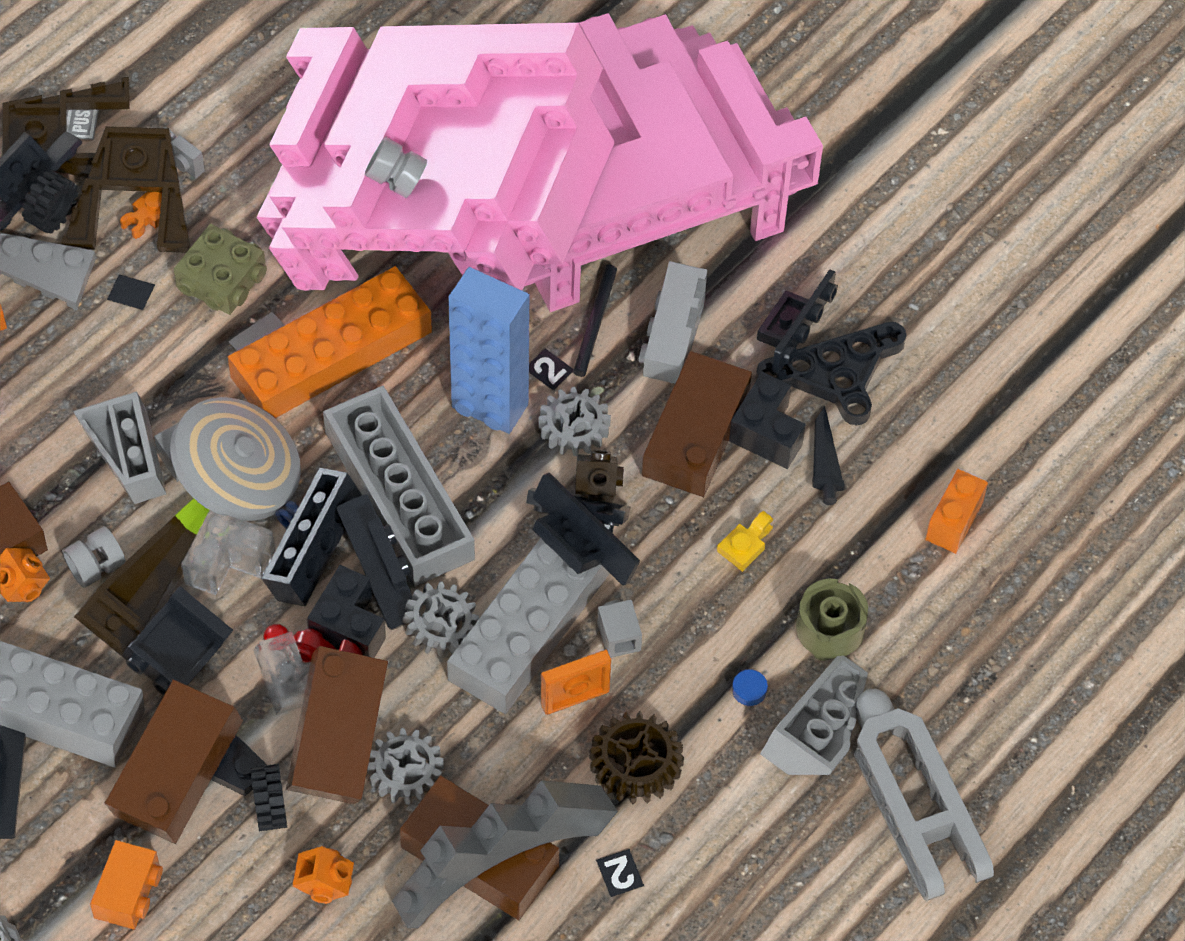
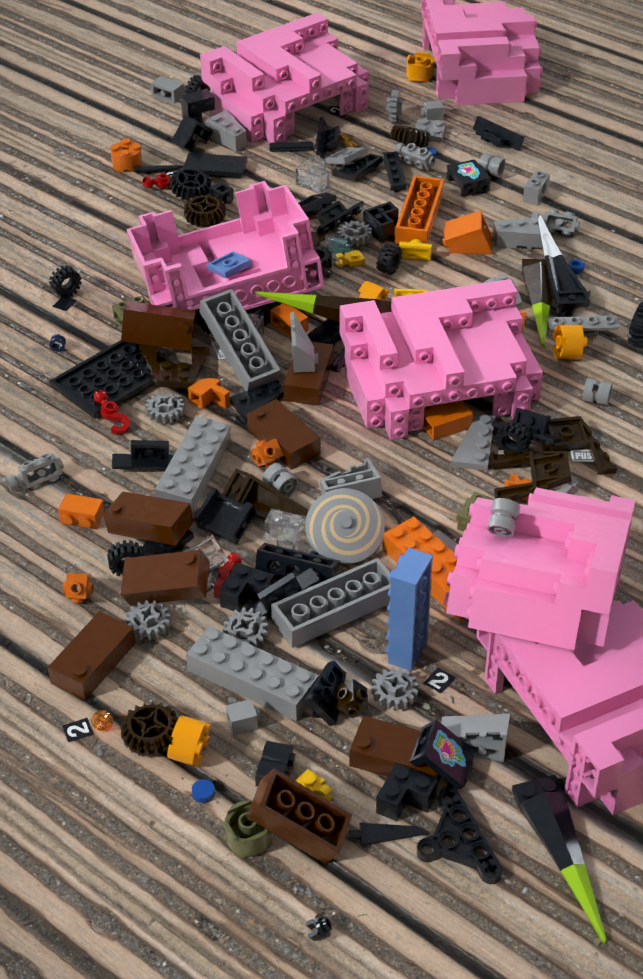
camera: 90 degrees right, 15 degrees down
black sticker [107,275,155,310] -> none
dark grey arch [392,780,618,928] -> none
black bracket [532,473,640,586] -> none
orange plate [541,649,611,715] -> none
black bar [573,265,617,377] -> none
black bracket [757,269,838,374] -> none
light grey wedge [760,656,868,775] -> none
light grey piece [854,688,994,901] -> none
orange brick [926,468,988,554] -> none
none -> clear orange plate [91,710,113,731]
none -> light orange brick [167,715,211,767]
none -> reddish brown brick [247,768,352,864]
none -> black brick [255,740,296,787]
none -> black plate [306,914,332,941]
none -> black panel [409,720,475,790]
none -> black plate [511,775,606,944]

